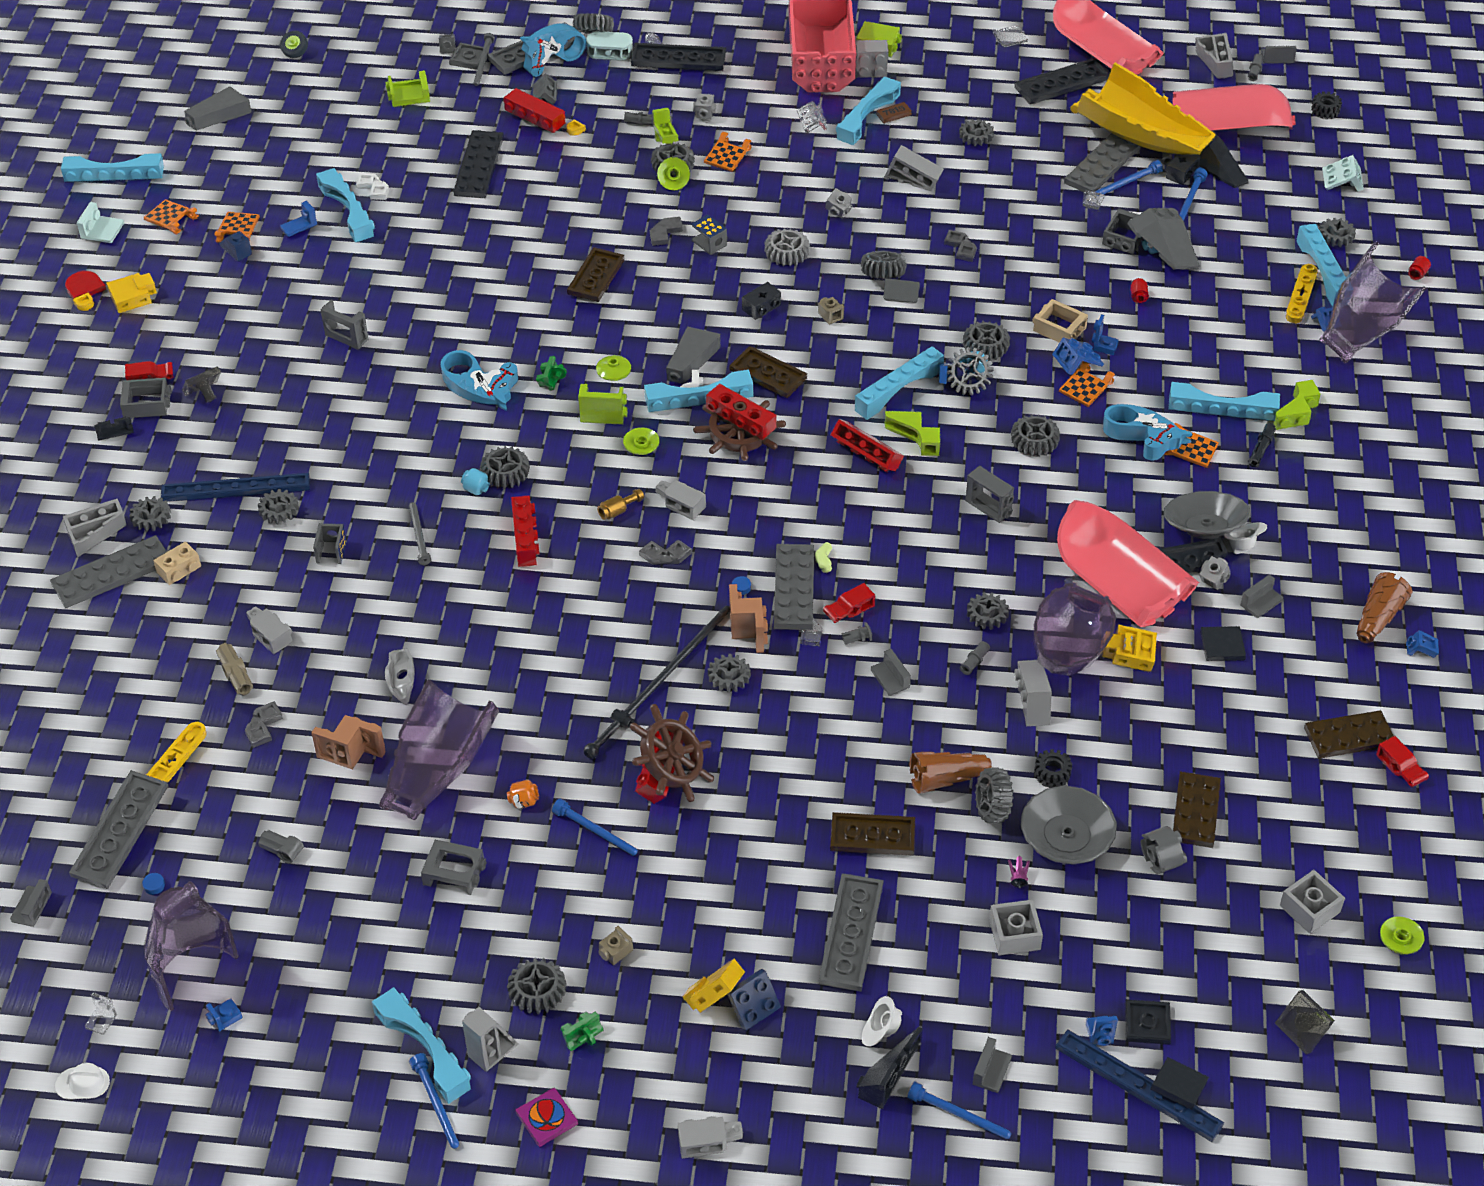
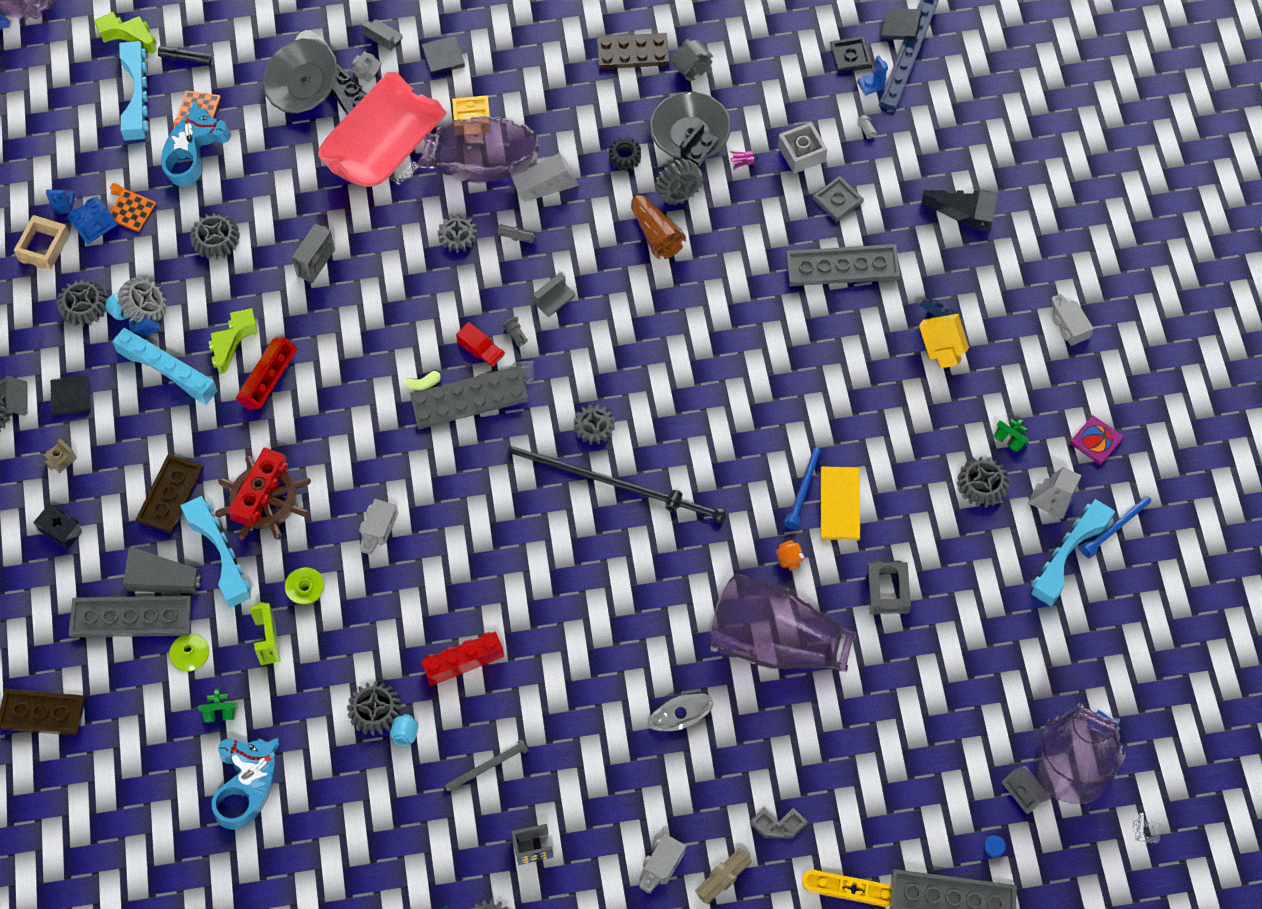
camera: 105 degrees left, 15 degrees up
white piece [55,1063,110,1099] -> none
dark grey piece [258,830,304,864] -> none
nougat bracket [311,715,386,770] -> none
pearl gold piece [597,489,644,520] -> none
dark tan brick [599,926,633,965] -> none
reddish brown brick [630,704,714,804] -> none
flat silver tile [639,540,692,565] -> none
white plate [680,370,703,388] -> none
nougat bracket [729,584,768,653] -> none
blue tile [732,576,751,595] -> none
dark brown plate [830,812,915,856] -> none
white piece [861,996,902,1047] -> none
blue piece [907,1081,1011,1139] -> none
dark grey panel [973,1037,1012,1093] -> none
none -> black tile [50,375,91,416]
none -> dark grey plate [69,596,192,637]
none -> black bracket [680,123,719,167]
none -> dark grey tile [812,176,864,222]
none -> yellow tile [821,467,860,540]
none -> light grey pin [858,115,877,139]

